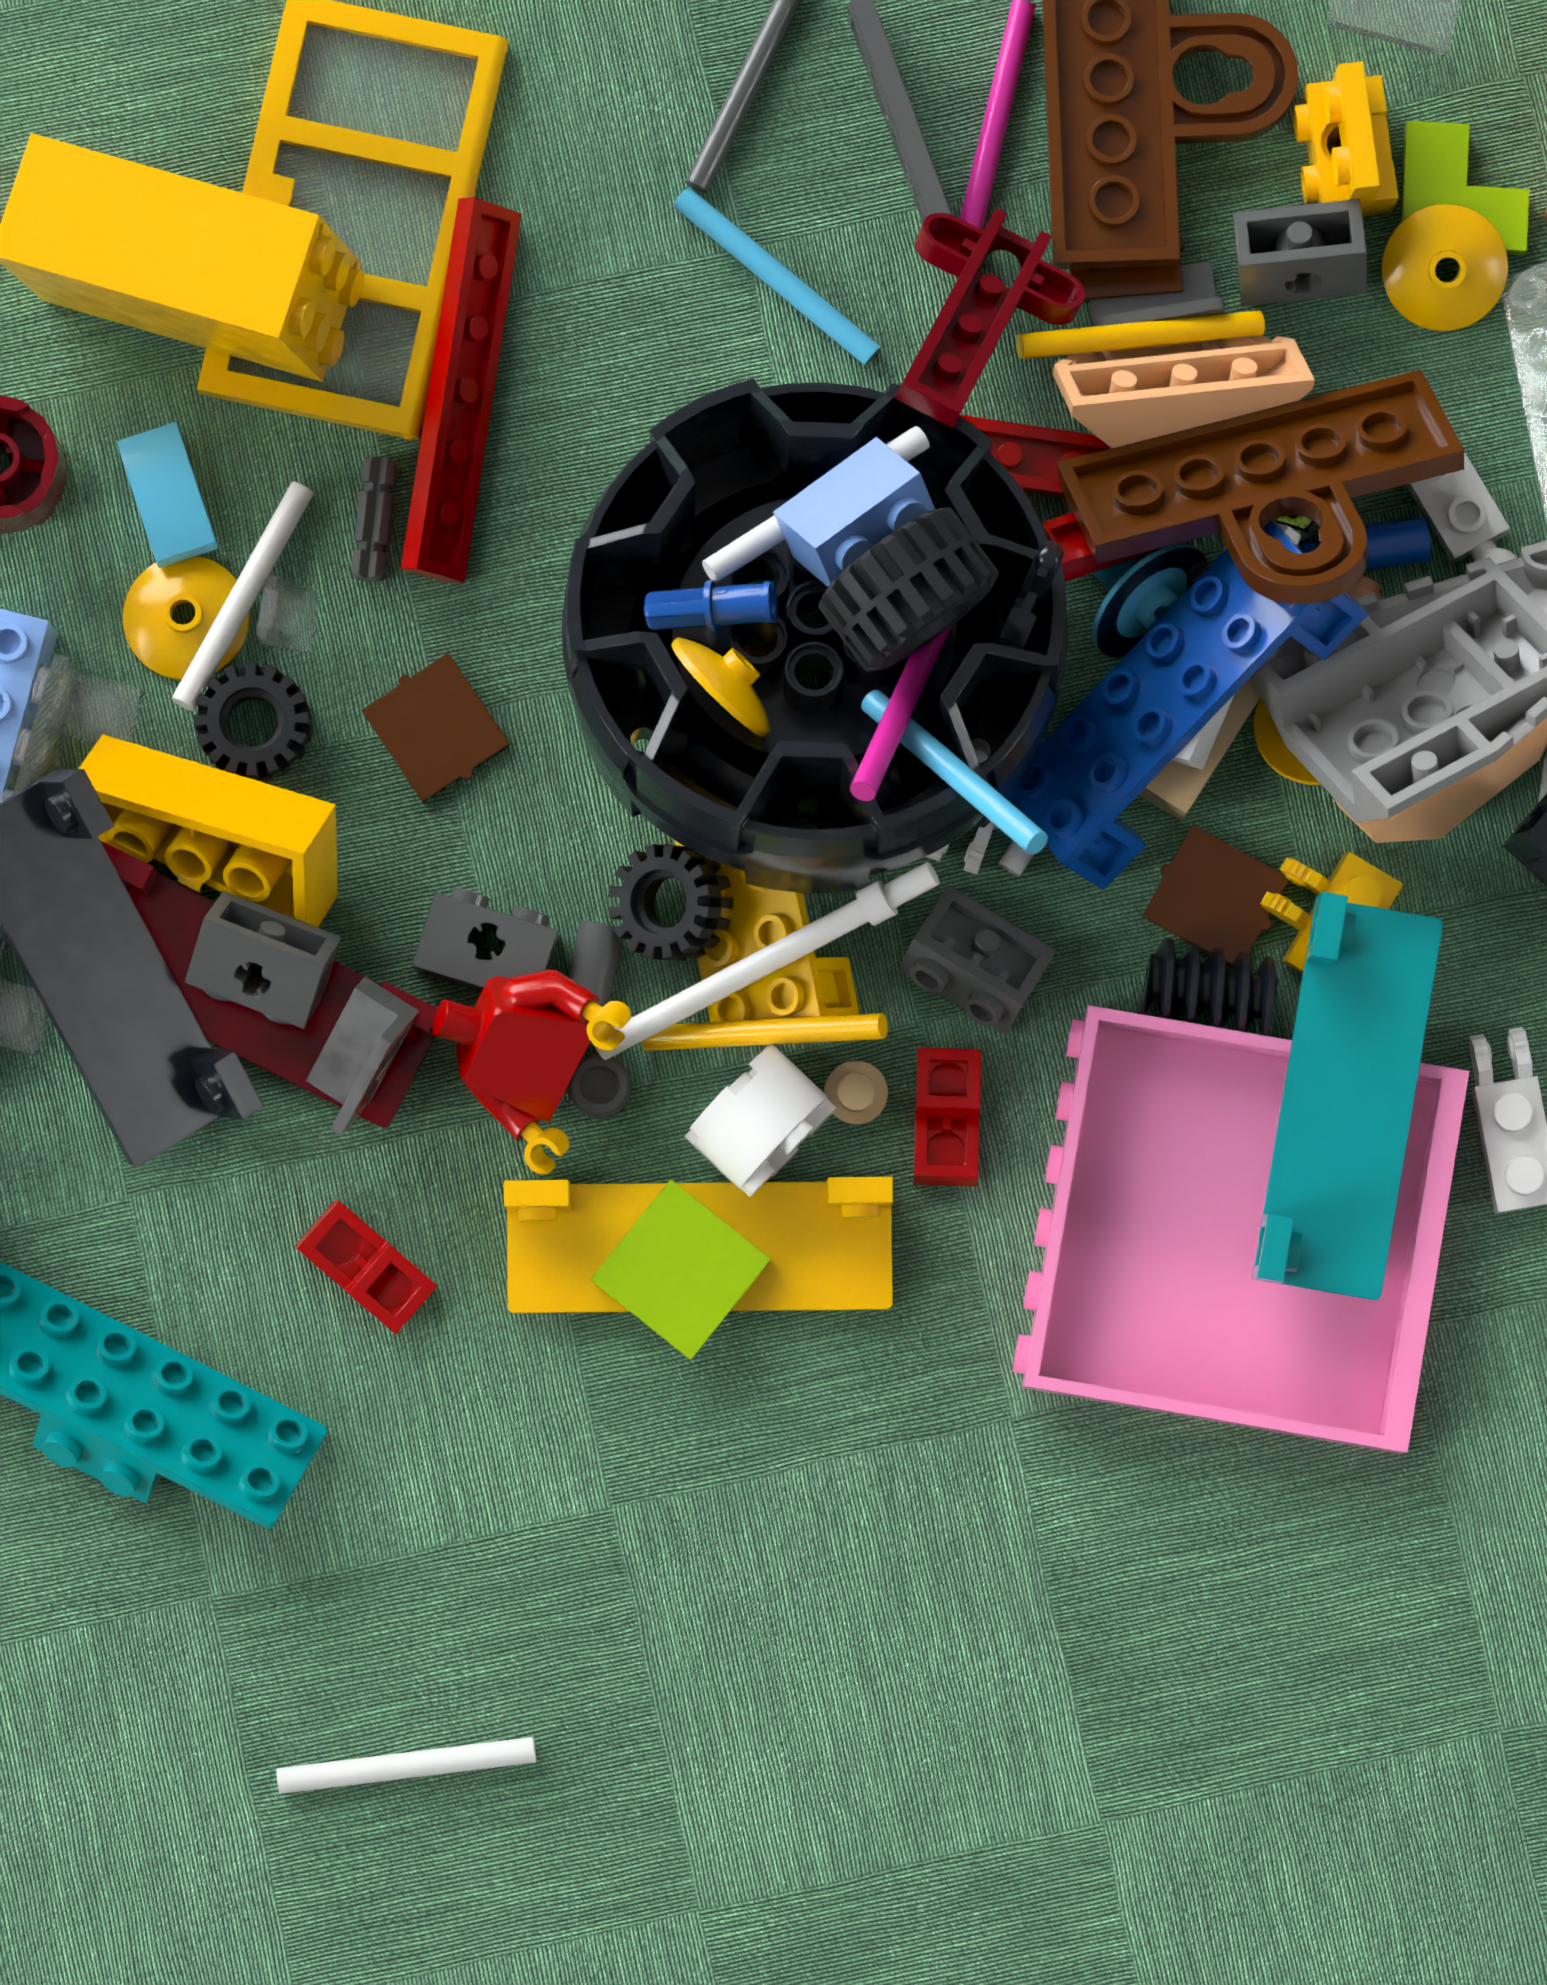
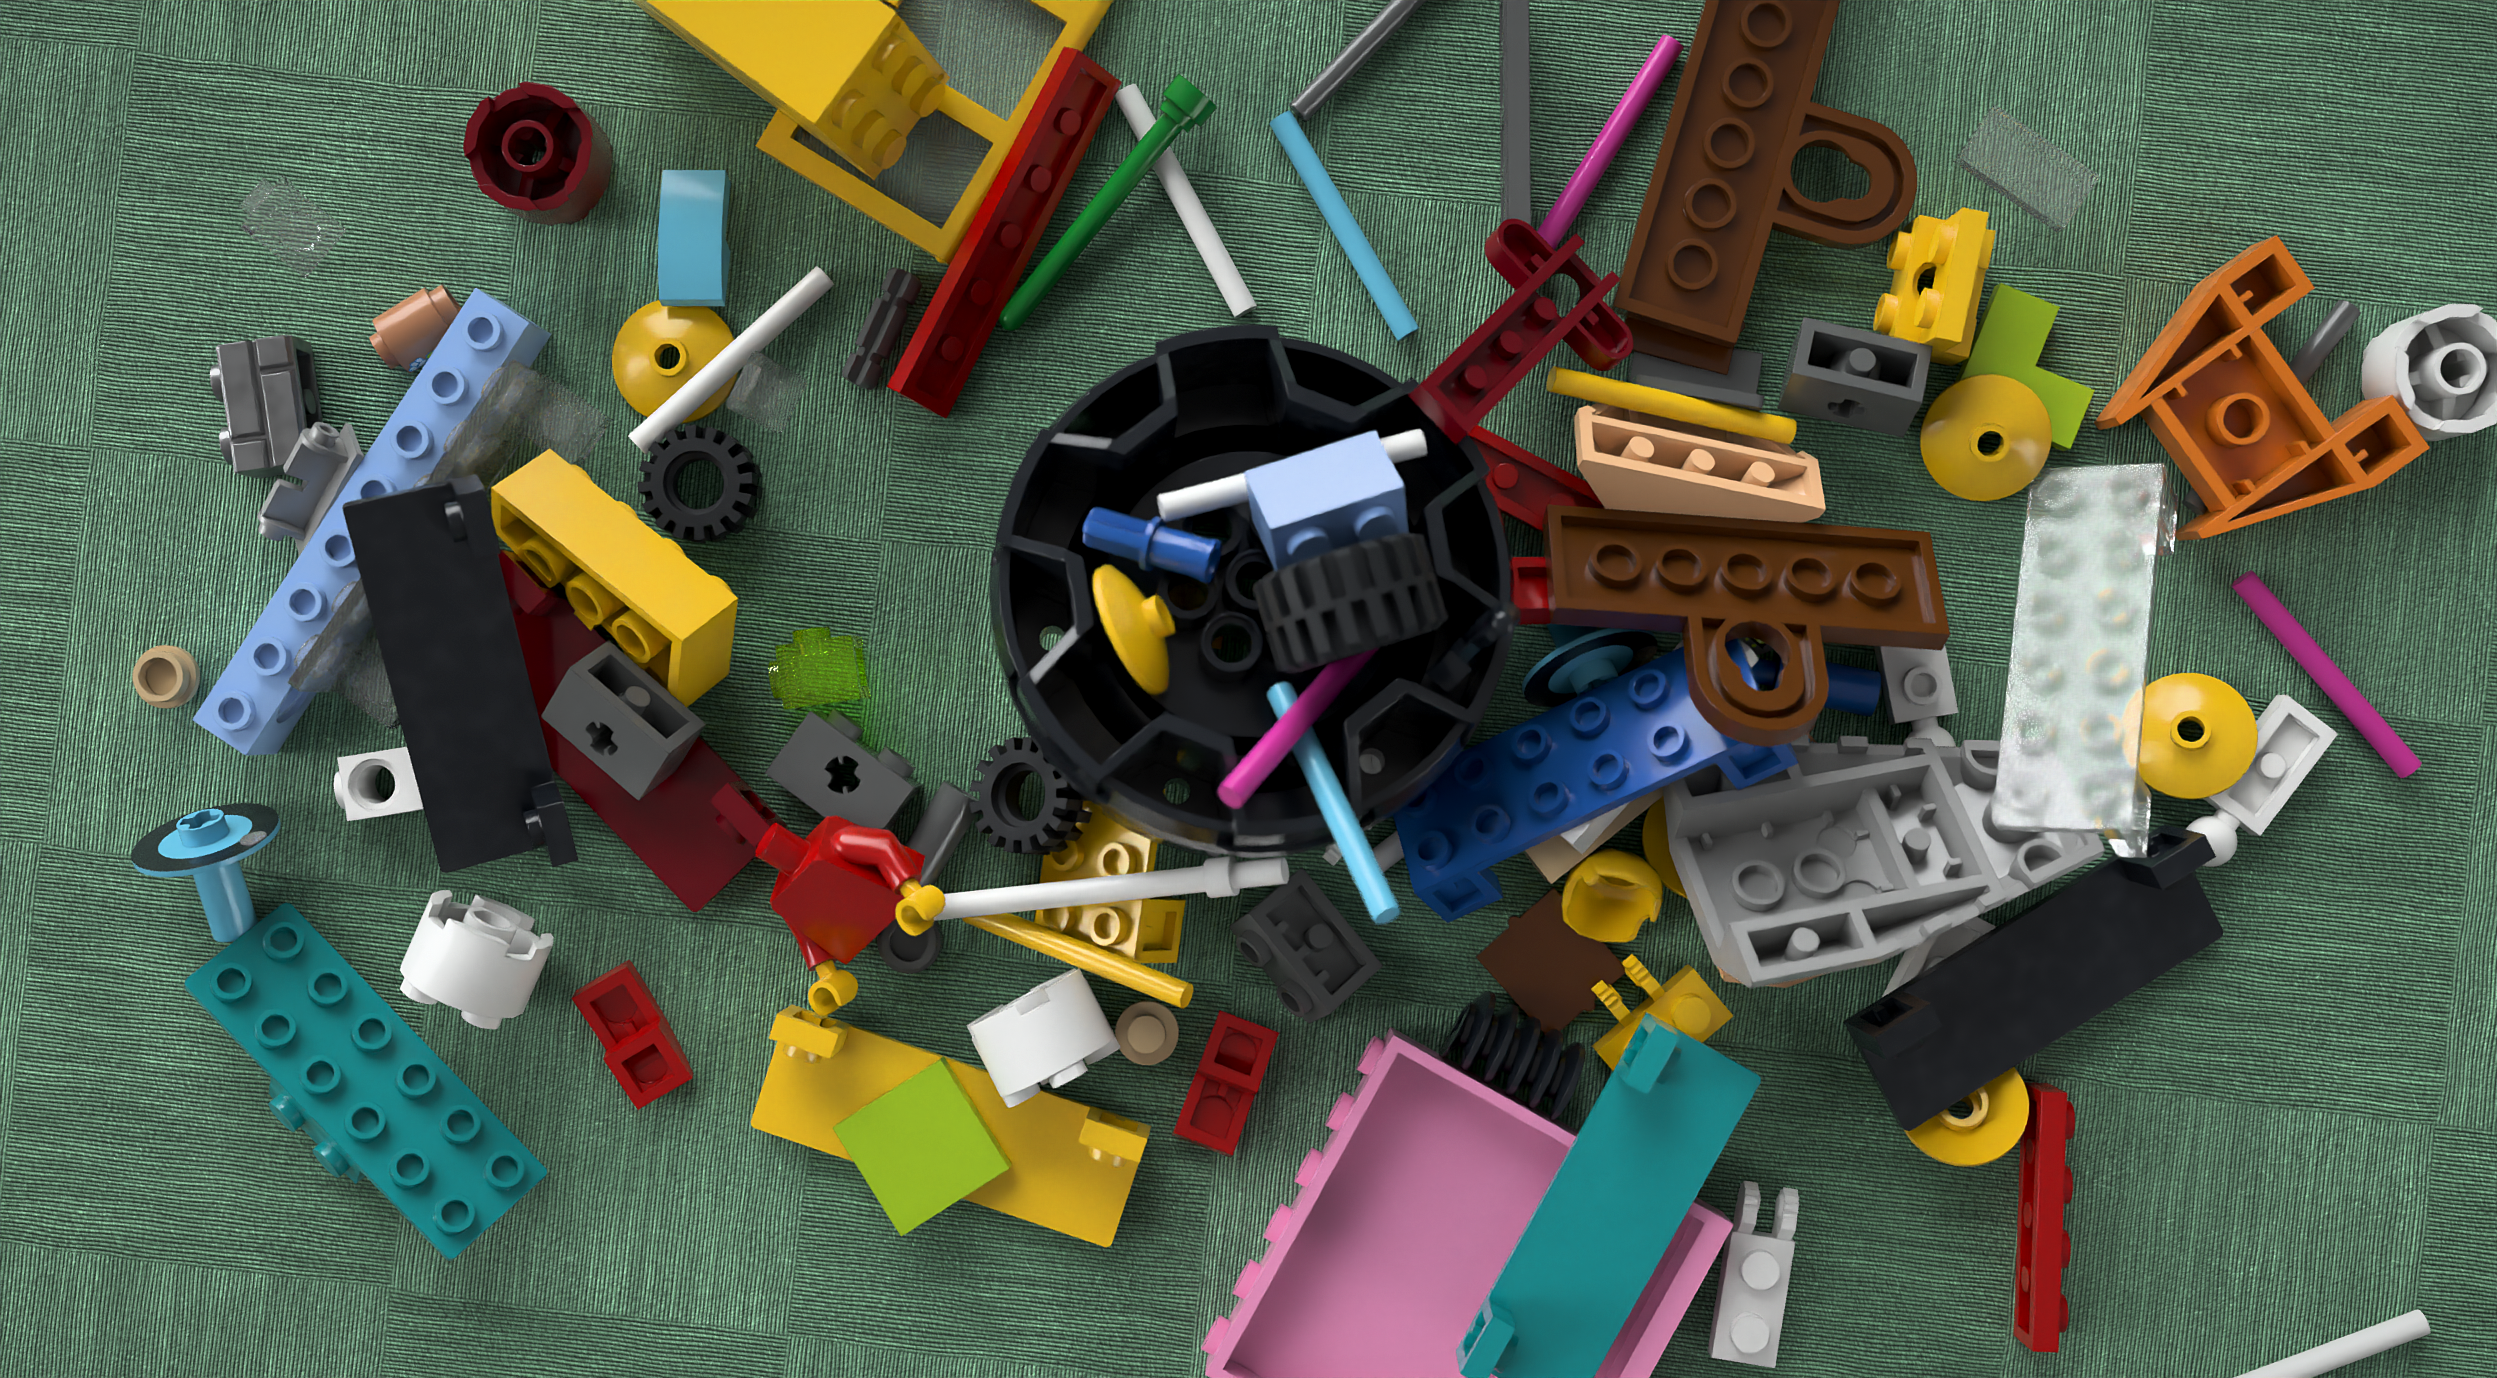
camera: 20 degrees right, 5 degrees up
flat silver panel [306,977,419,1136] -> none
reddish brown piece [361,653,510,803] -> none
none -> white brick [334,747,424,821]
none -> white brick [400,890,554,1030]
none -> clear neon green brick [768,627,871,710]
none -> green piece [999,74,1217,331]
none -> white bar [1114,84,1257,318]
none -> yellow hair [1561,848,1664,943]

